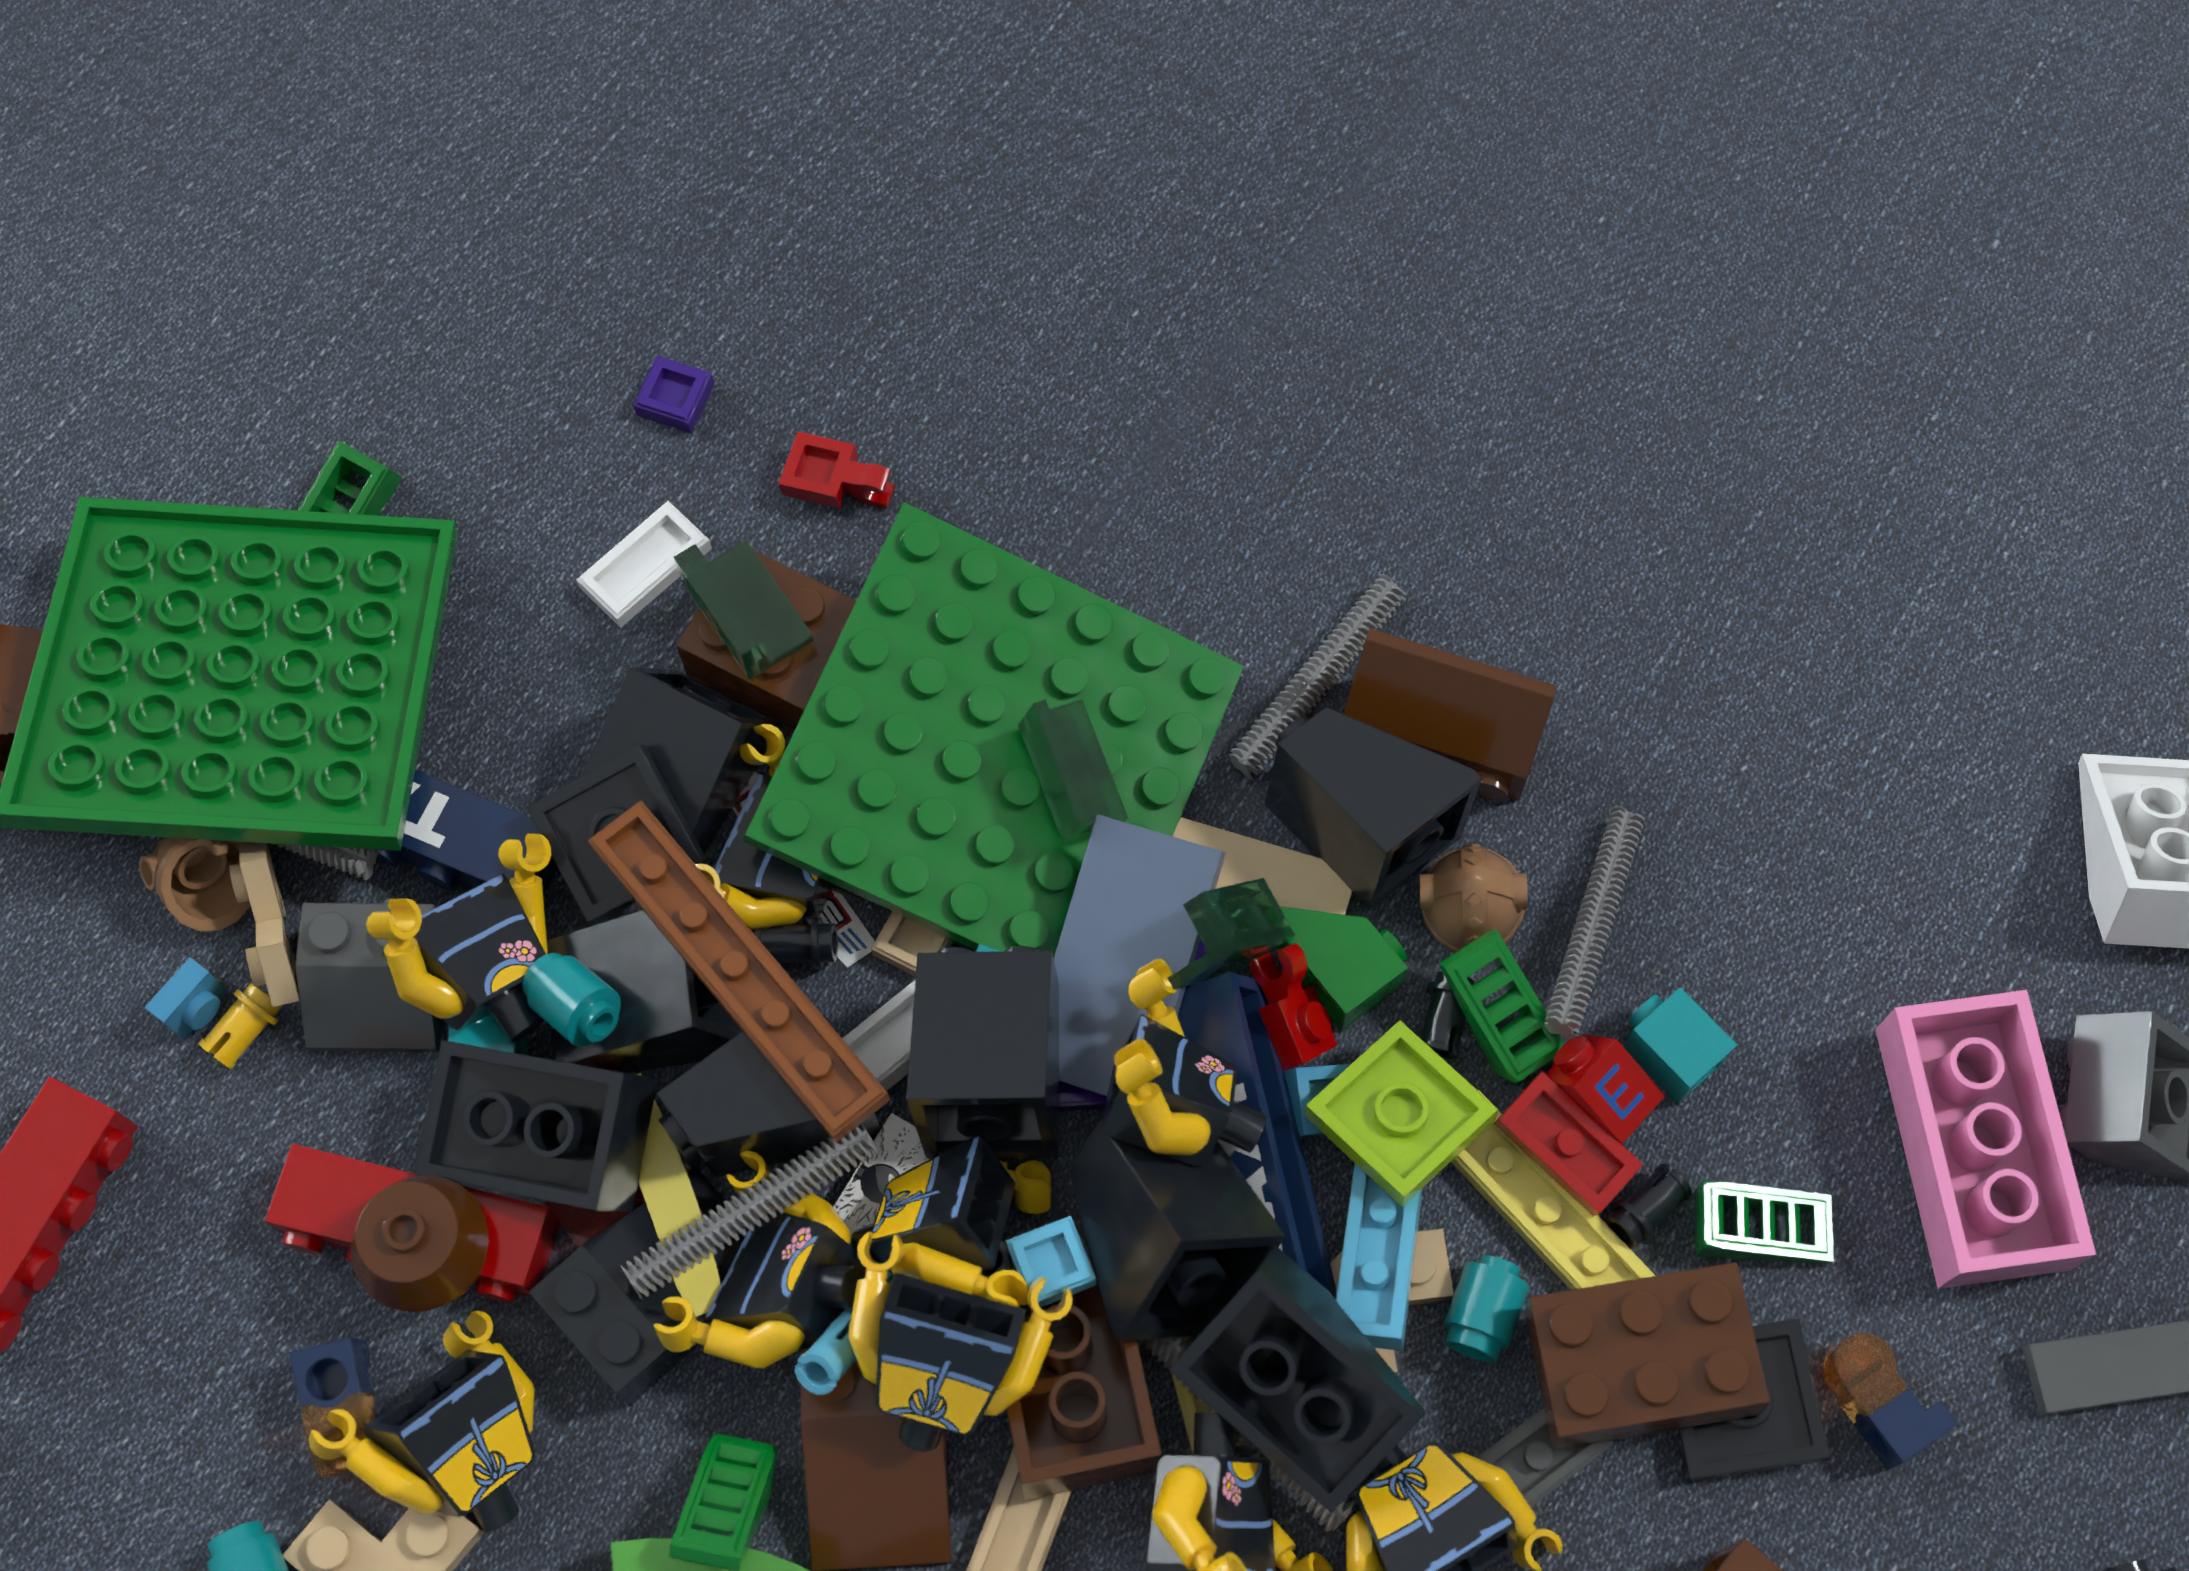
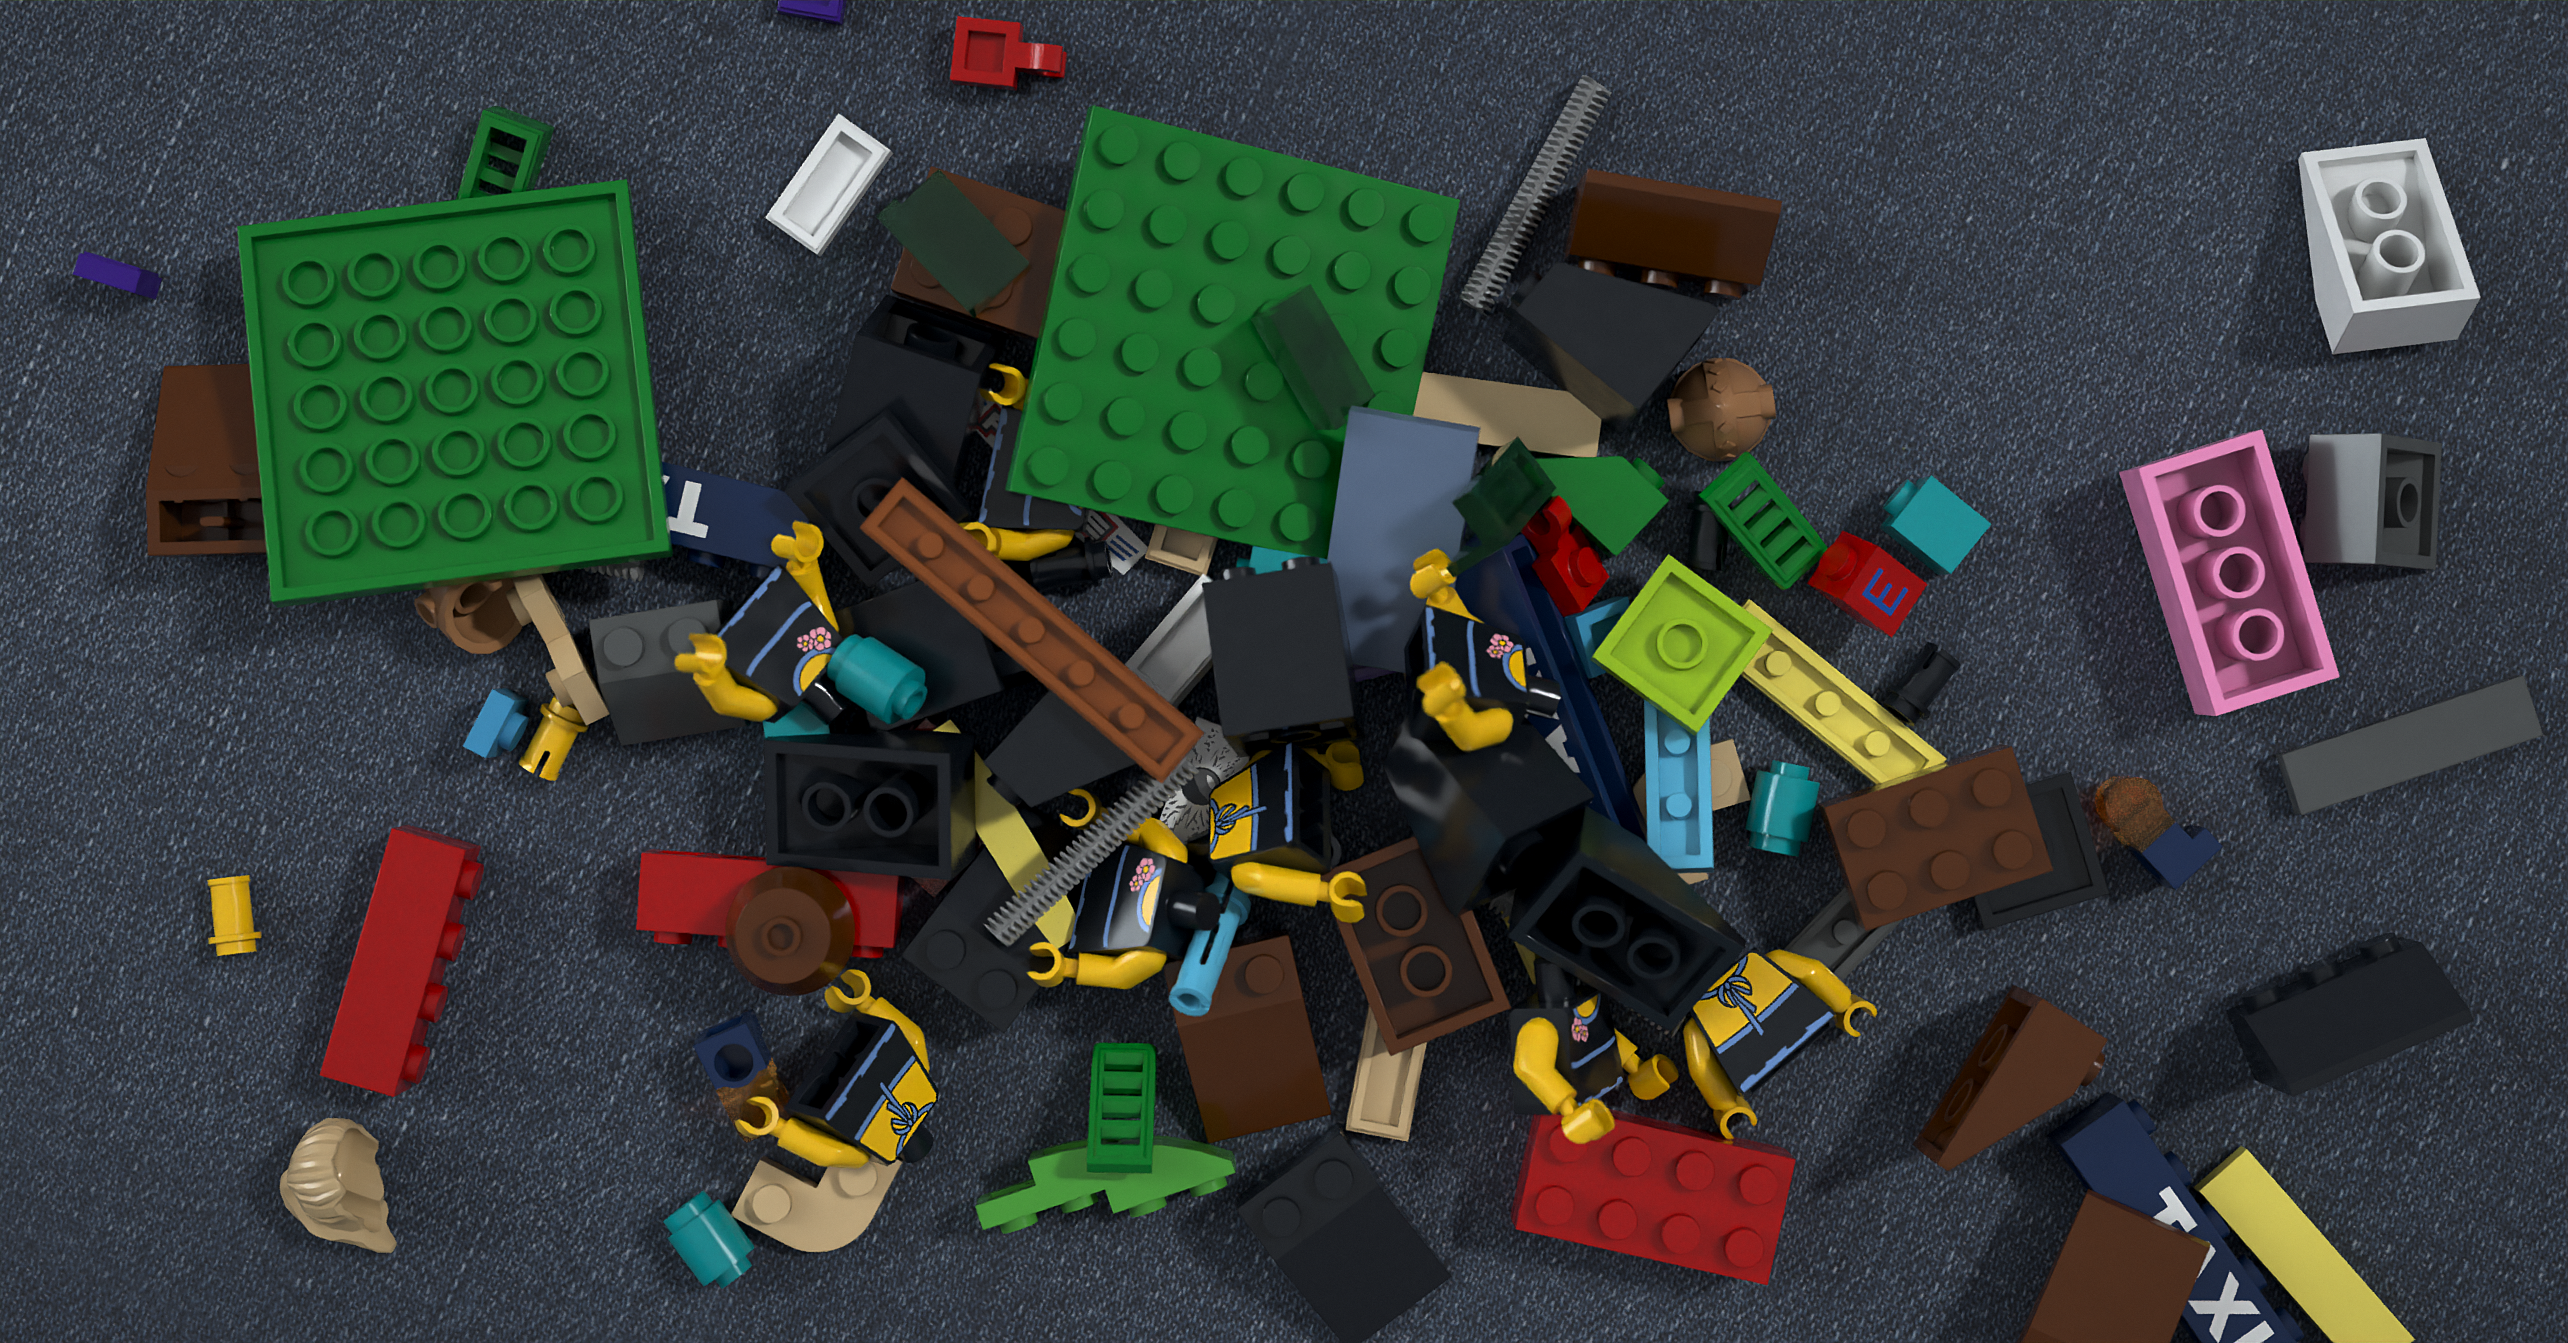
camera: 10 degrees left, 20 degrees up
torso [849,1232,1073,1452] -> none
medium azure tile [1006,1216,1097,1307] -> none
red plate [1493,1071,1643,1217] -> none
light grey axle [1544,806,1645,1040] -> none
slope [1694,1181,1834,1264] -> none

